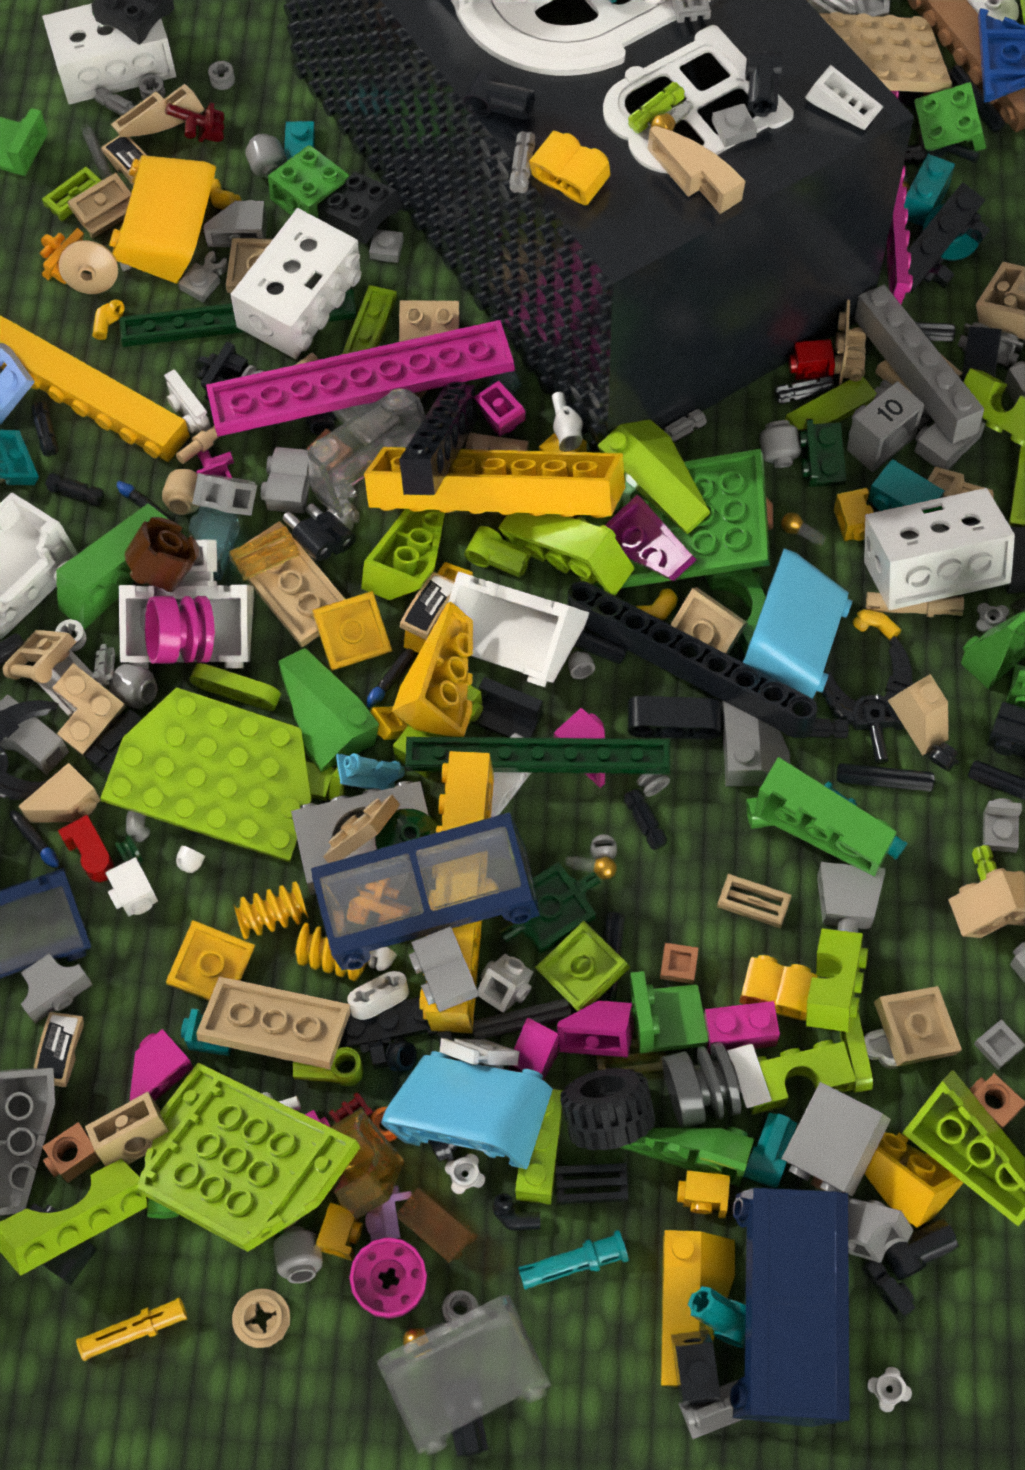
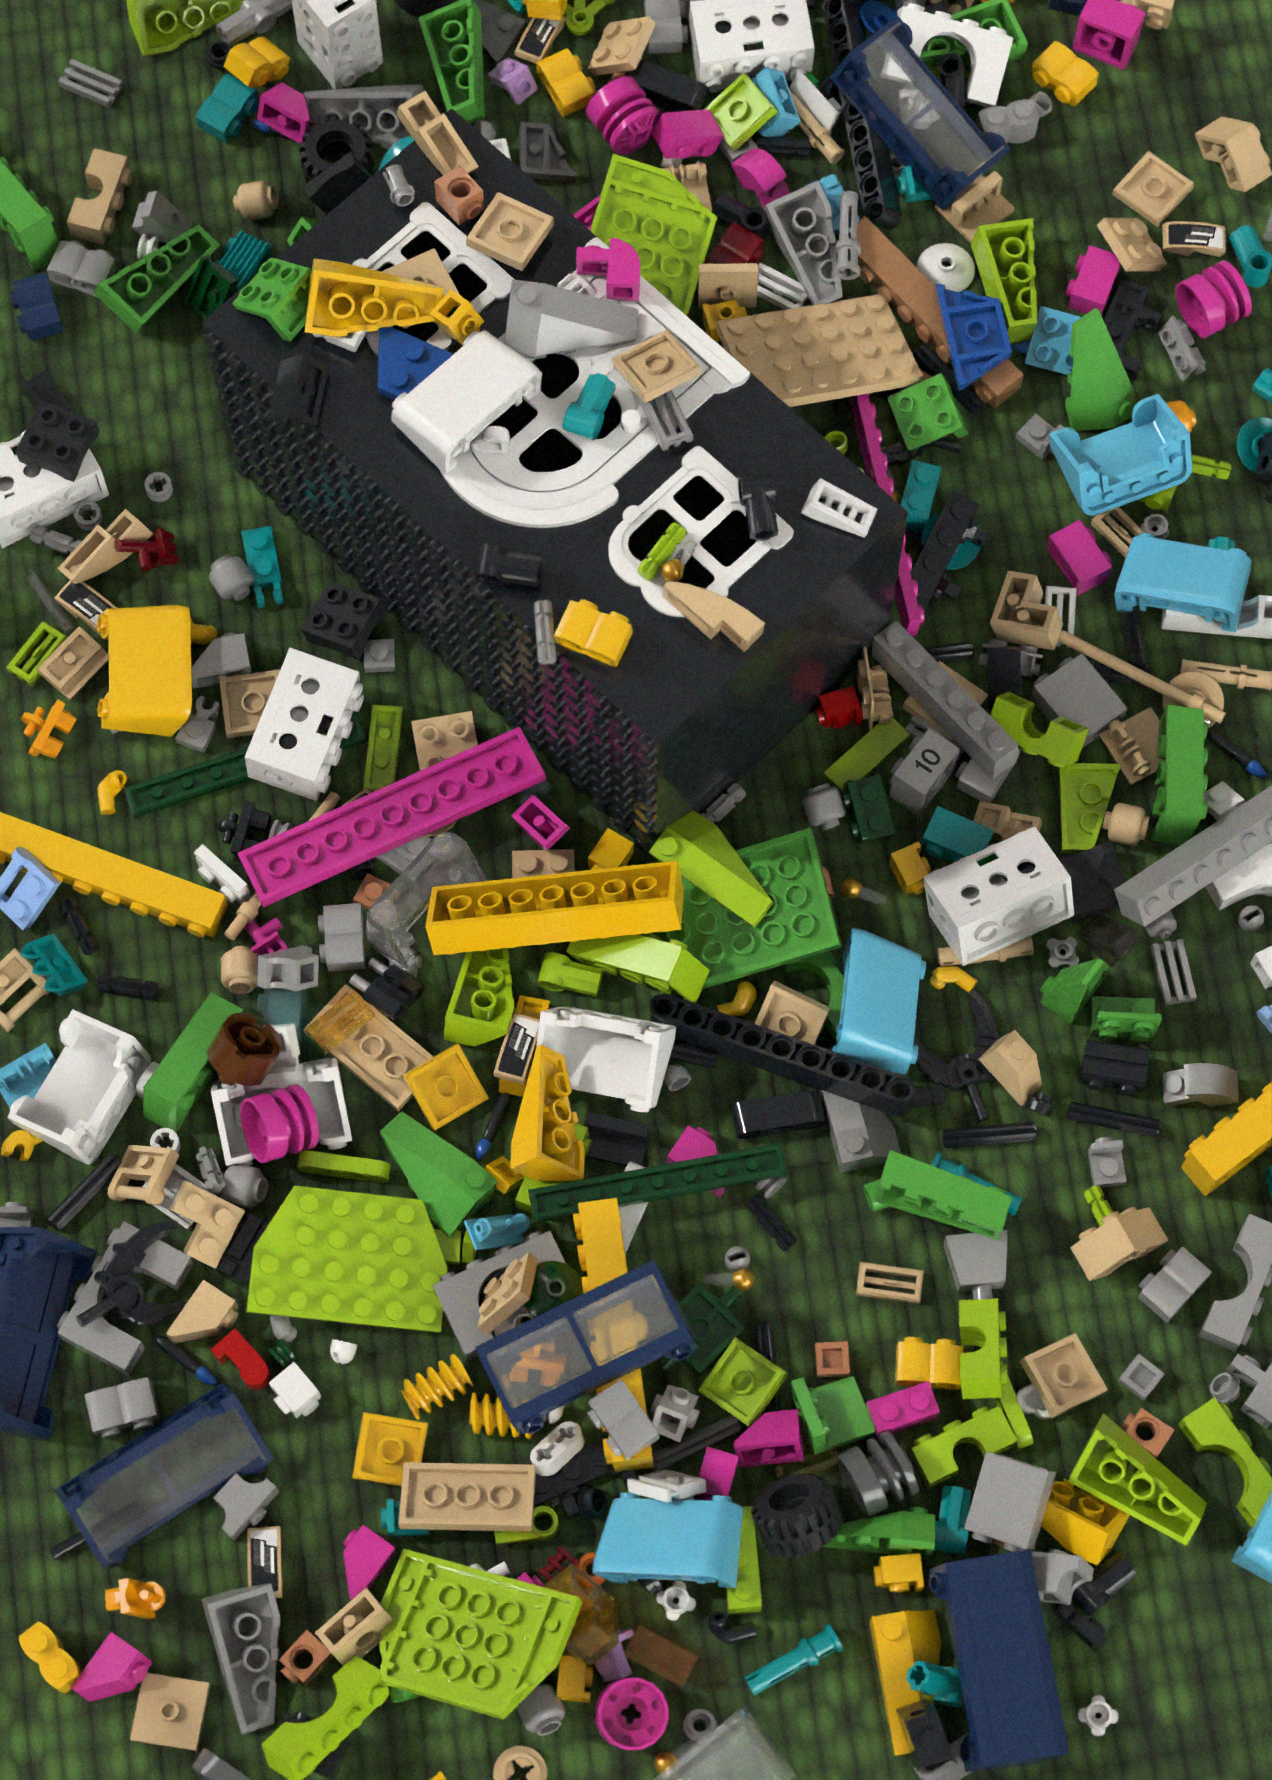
camera: 15 degrees left, 5 degrees up
tan dish [59,240,118,294] -> none
black piece [117,481,172,521] -> none
bright green bracket [268,145,349,218] -> none
black brick [399,382,478,495] -> none
white piece [552,392,583,452] -> none
black tile [556,1163,628,1204] -> none
magenta wing [604,494,697,581] -> none
light grey plate [712,103,757,147] -> none
white sticker [727,1044,772,1108] -> none
black axle [775,376,834,403] -> none

